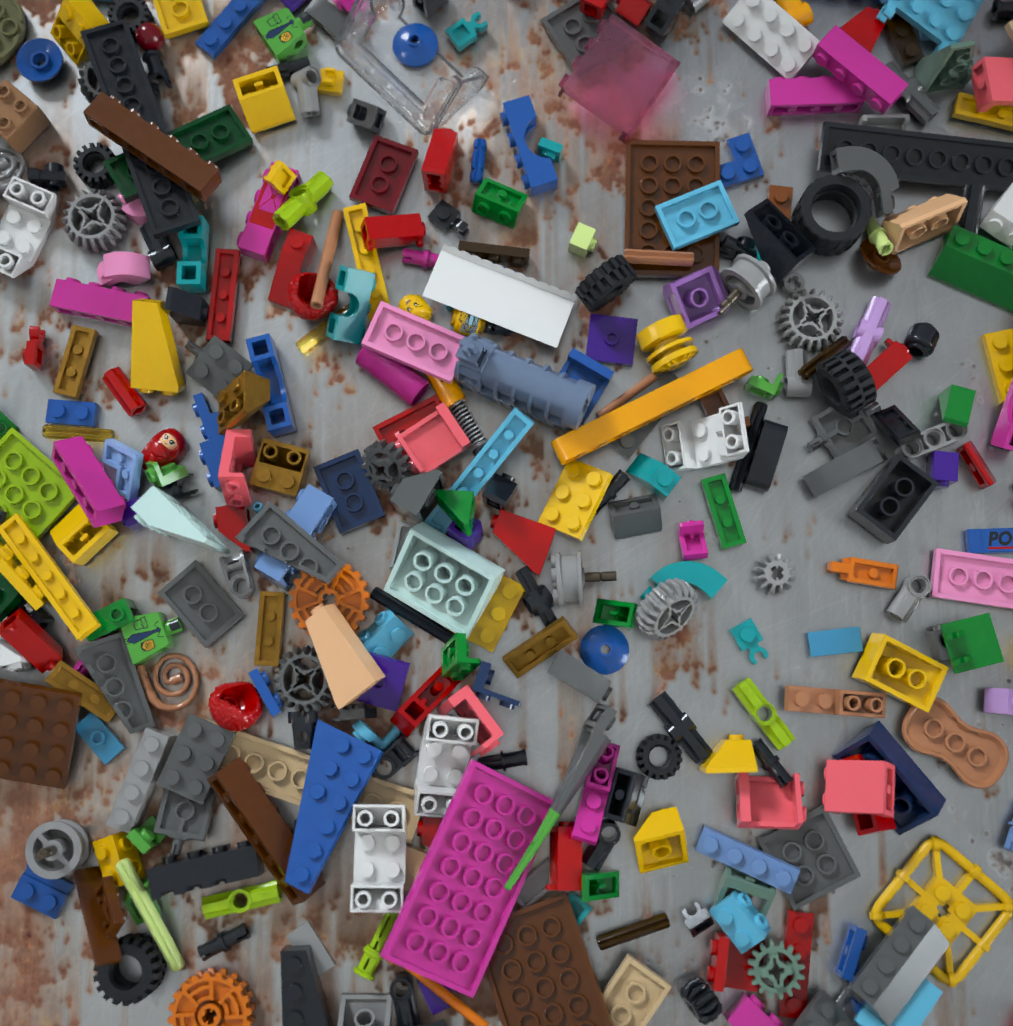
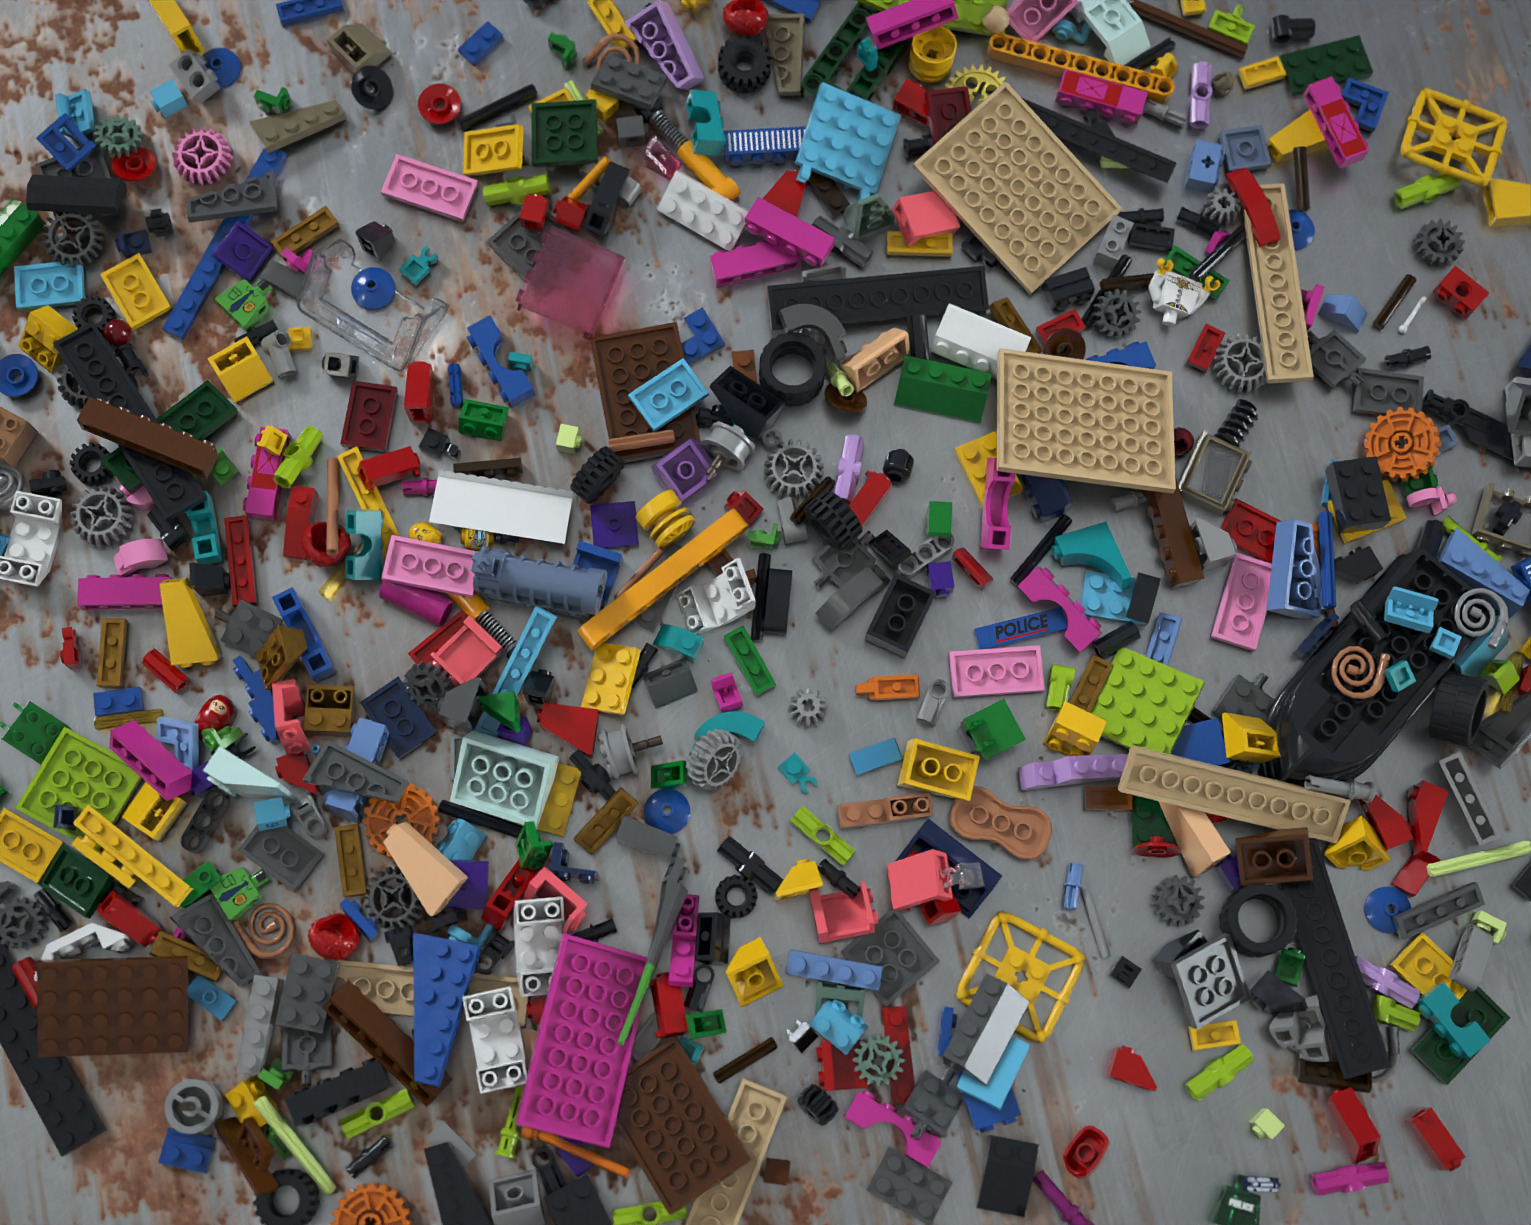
camera: 20 degrees left, 5 degrees down
none -> black beam [181,788,230,854]
none -> bright green bracket [211,447,241,487]
none -> medium azure brick [253,797,291,831]
none -> red bracket [724,491,764,526]
none -> clear plate [941,862,984,889]

